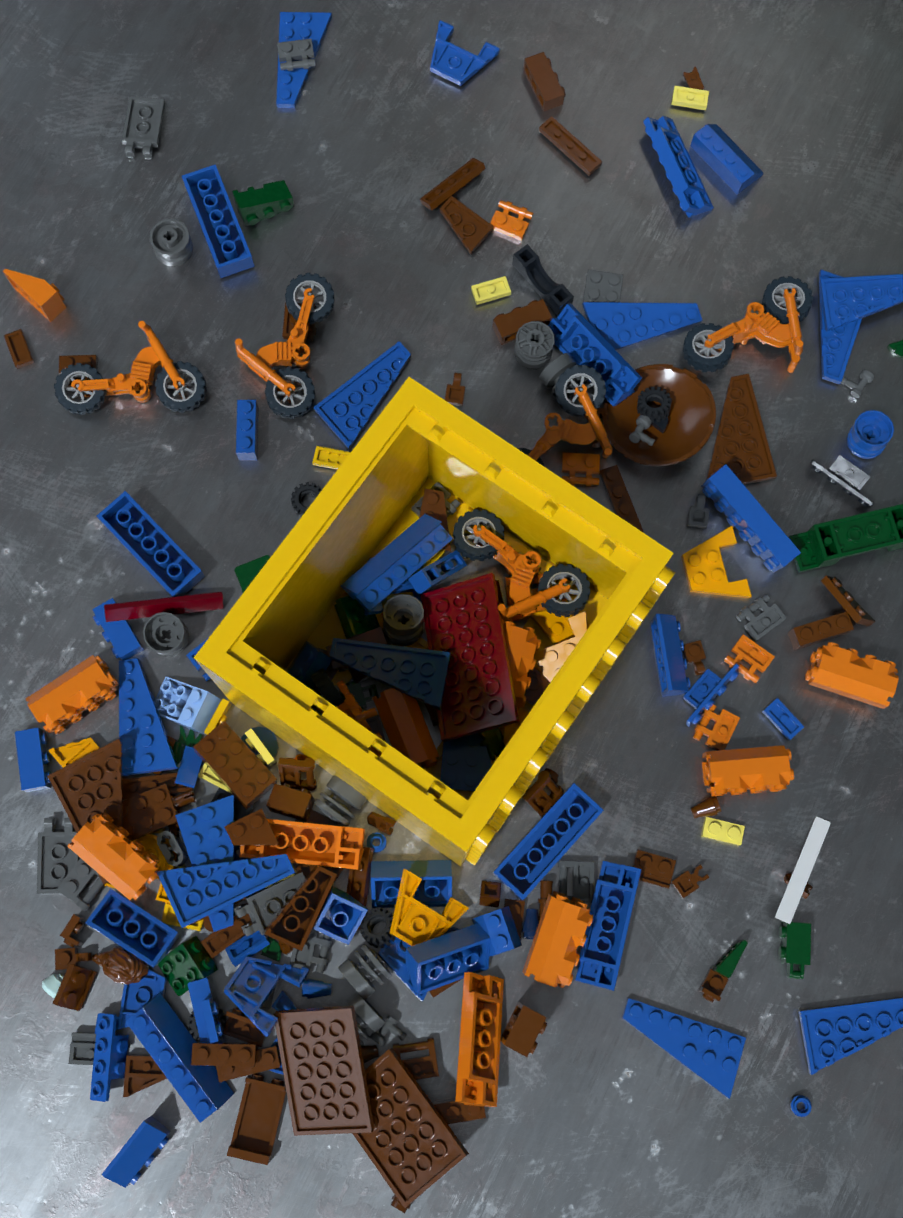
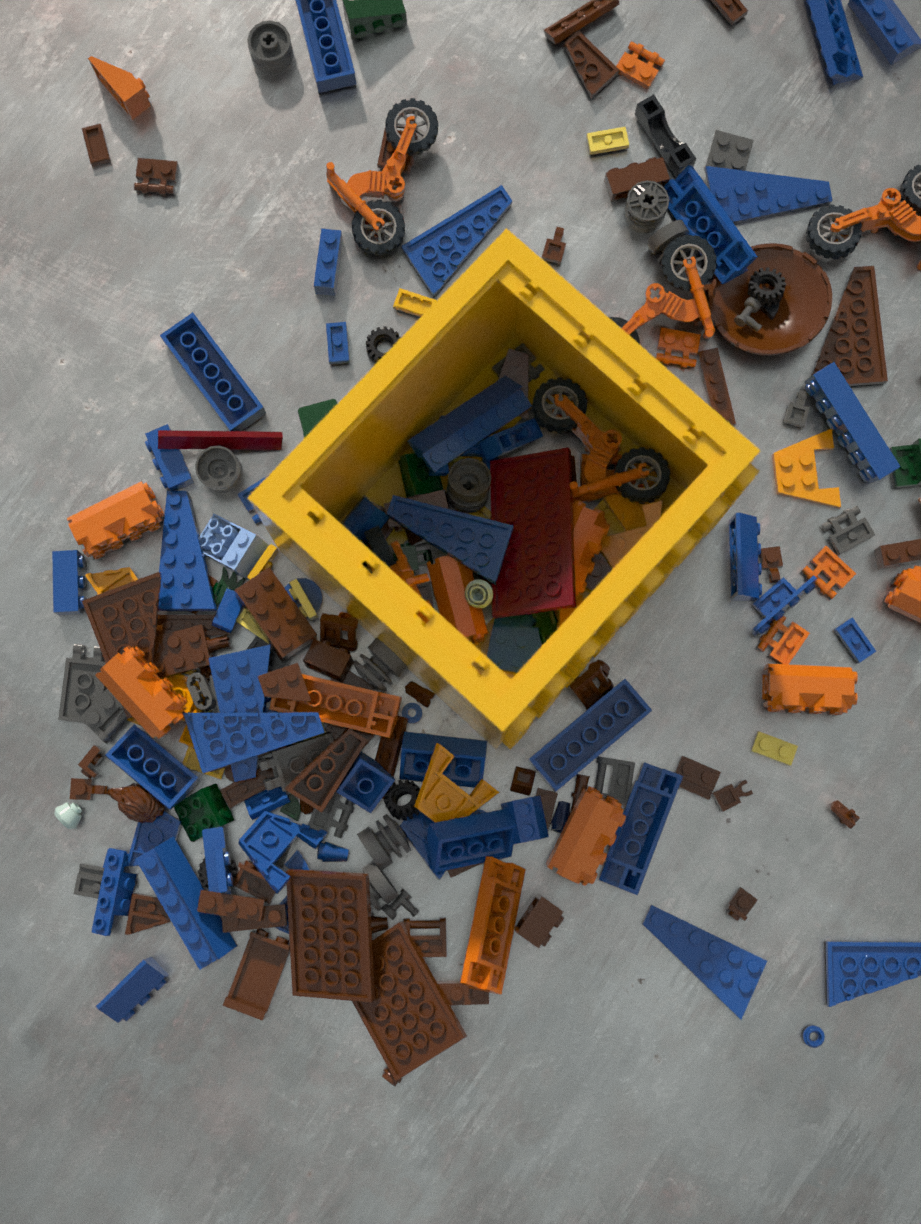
camera: 10 degrees right, 5 degrees up
reddish brown plate [53,963,97,1012] -> none
piece [54,321,207,415] -> none
reddish brown cone [691,796,722,819] -> none
dark green slope [712,940,748,978] -> none
white sticker [775,817,831,924] -> none
dark green brick [778,922,811,979] -> none
none -> blue plate [326,322,350,364]
none -> light aqua cone [465,579,493,608]

